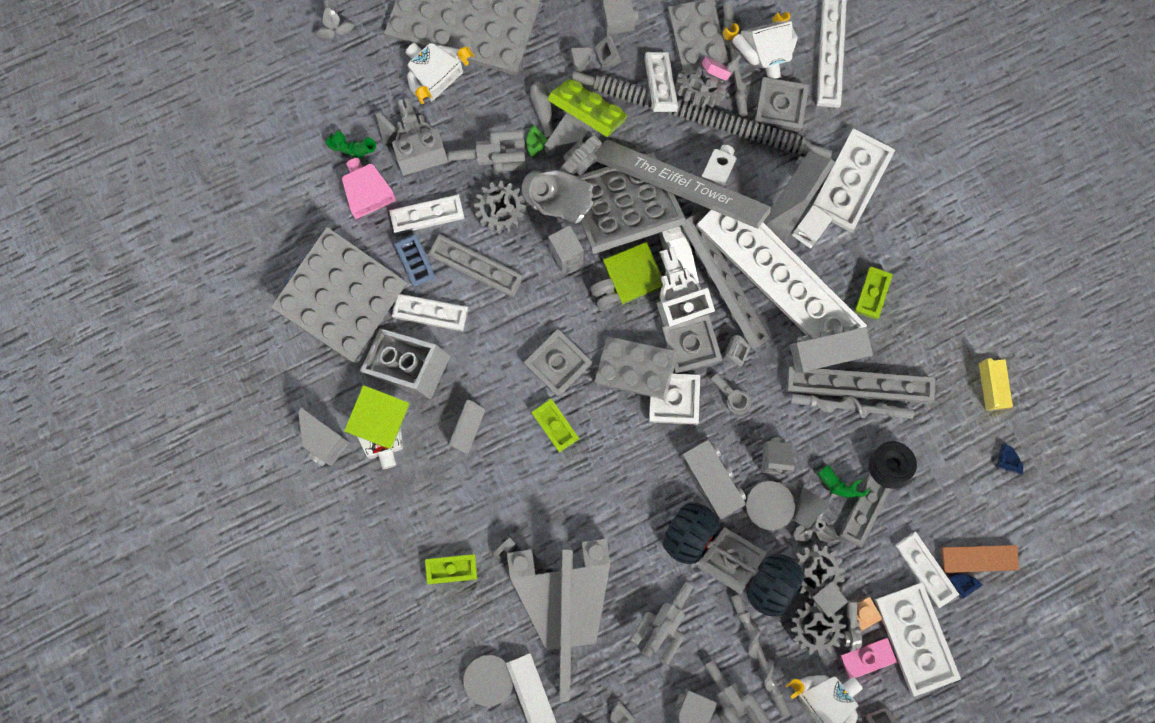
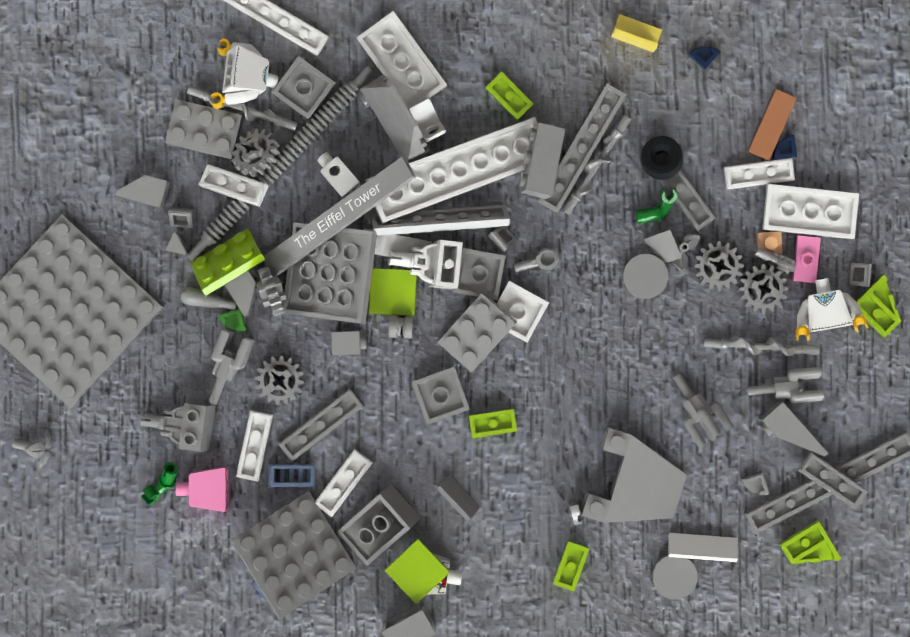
camera: 60 degrees left, 10 degrees up
light grey slope [376,112,397,147] -> none
white torso [406,43,475,105] -> none
light grey hair [522,170,593,224] -> none
light grey tile [559,545,573,702] -> none
black plate [663,503,805,617] -> none
light grey brick [681,440,746,520] -> none
bright pink tile [702,56,731,80] -> none
light grey slope [761,438,794,475] -> none
light grey tile [811,582,848,618] -> none

